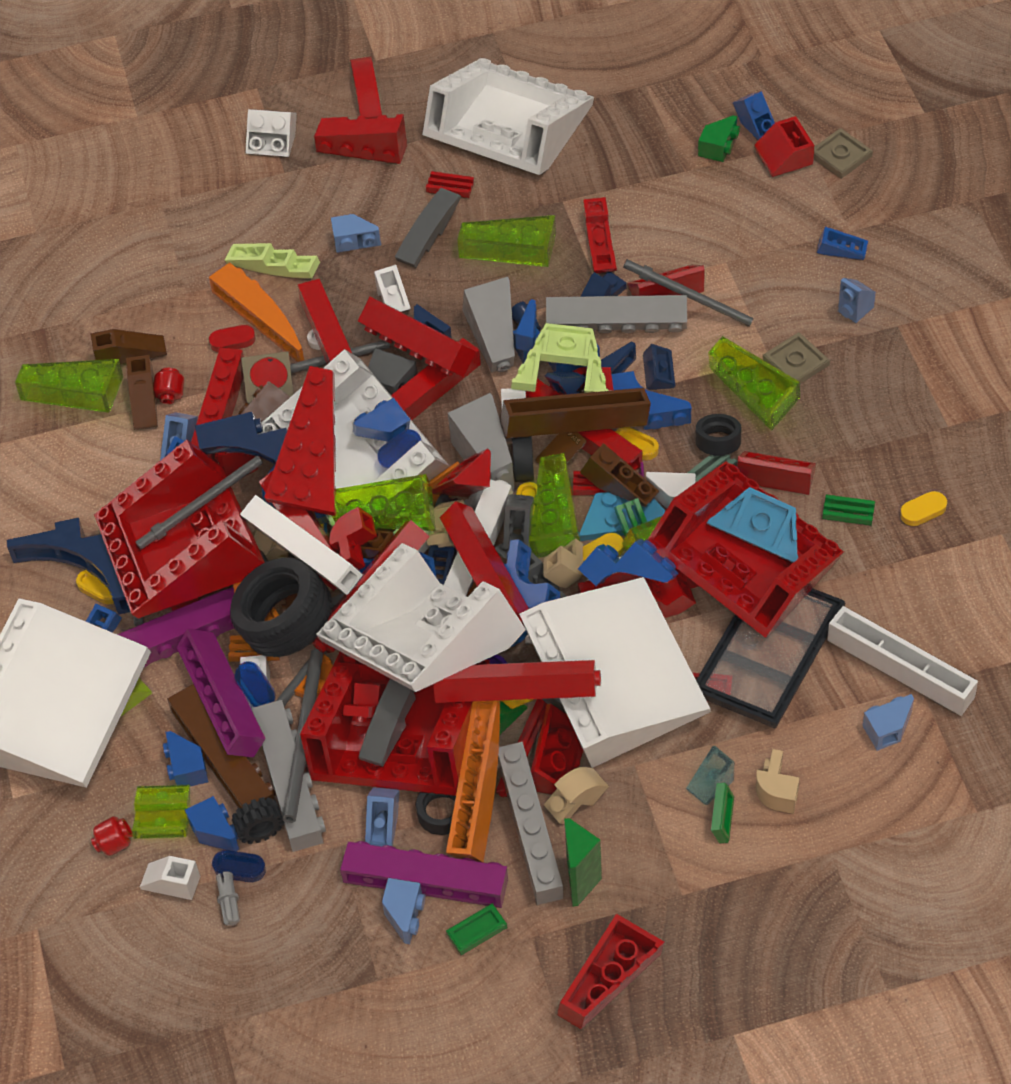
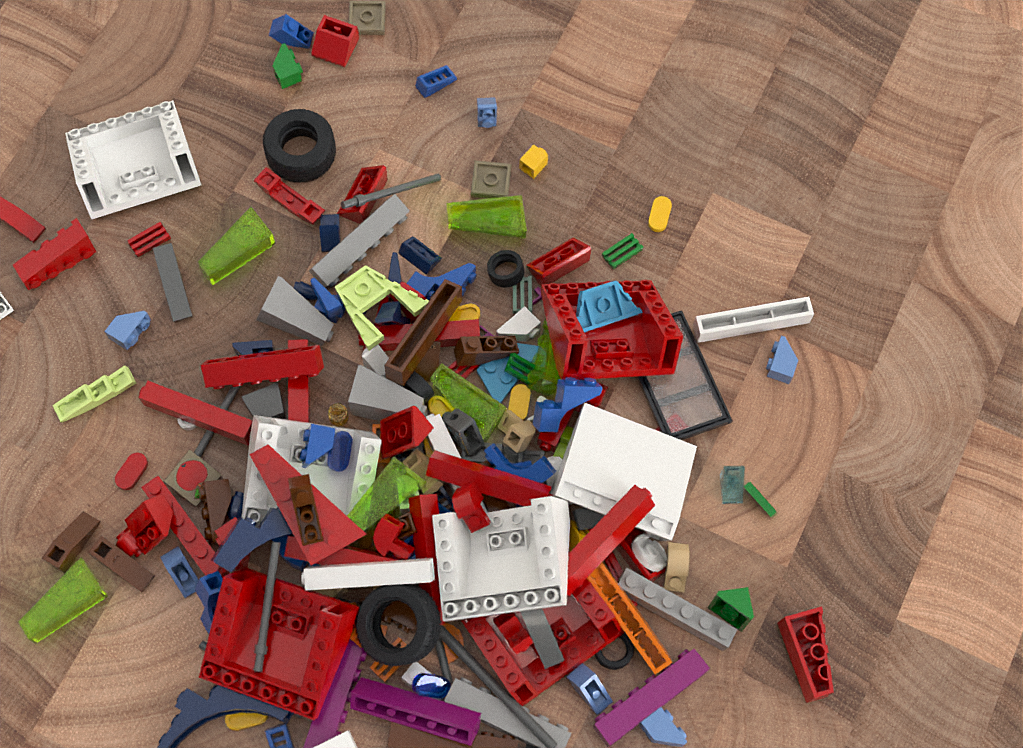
camera: 55 degrees left, 15 degrees up
orange slope [209,262,304,362] -> none
white slope [374,265,411,312] -> none
green tile [446,903,507,955] -> none
tan brick [756,749,800,814] -> none
none -> red slope [125,494,173,555]
none -> black tyre [263,109,336,183]
none -> reddish brown slope [288,474,324,546]
none -> clear yellow wheel [328,403,349,427]
none -> red brick [452,481,491,533]
none -> yellow brick [519,145,548,179]
none -> white tile [631,534,667,572]

